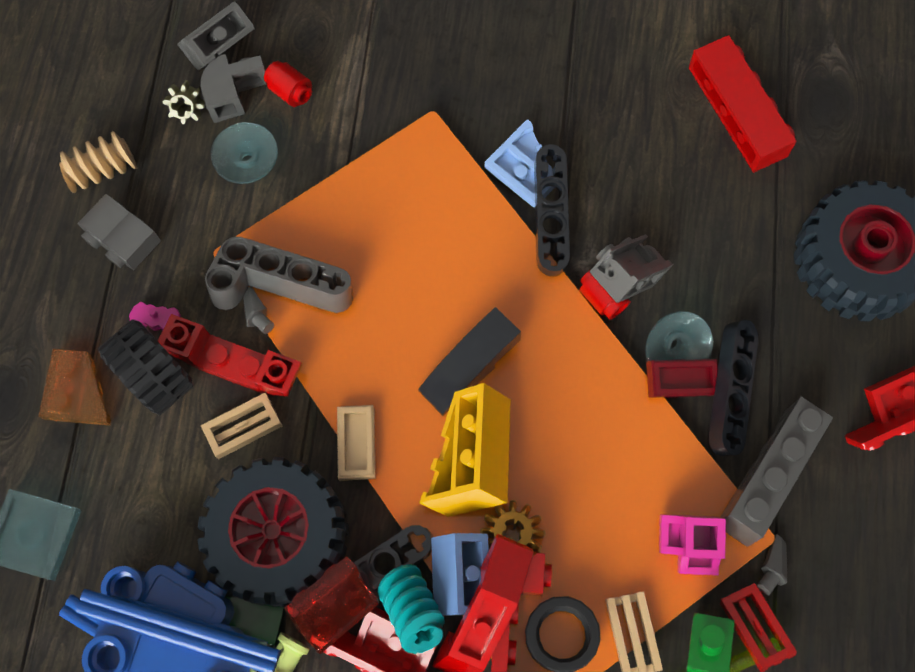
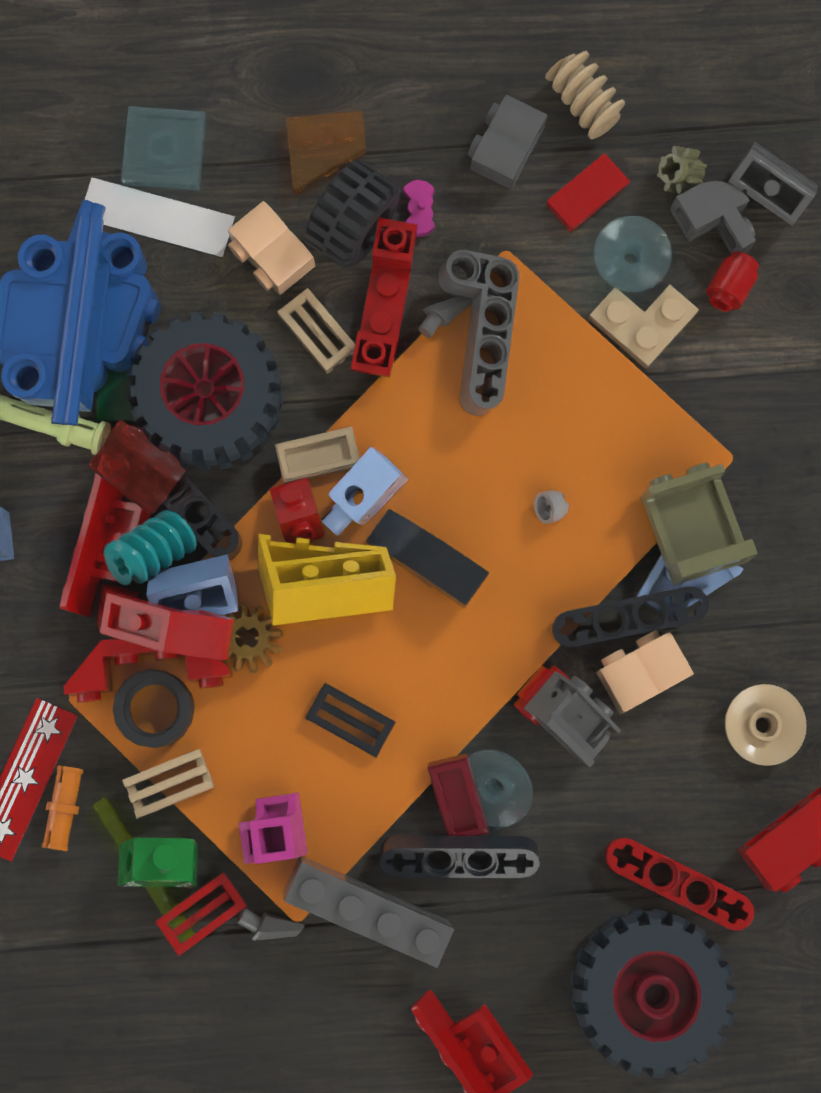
camera: 70 degrees right, 10 degrees up
none -> white sticker [85,178,235,257]
none -> light nougat brick [228,201,315,295]
none -> red bracket [269,477,325,544]
none -> black tile [305,683,396,758]
none -> light blue torso [321,447,409,536]
none -> light grey hinge [534,490,569,524]
none -> red tile [546,153,630,233]
none -> tan plate [588,285,699,369]
none -> light nougat brick [596,630,694,714]
none -> red beam [604,837,754,931]
none -> olive panel [640,463,758,586]
none -> tan dish [725,684,806,766]

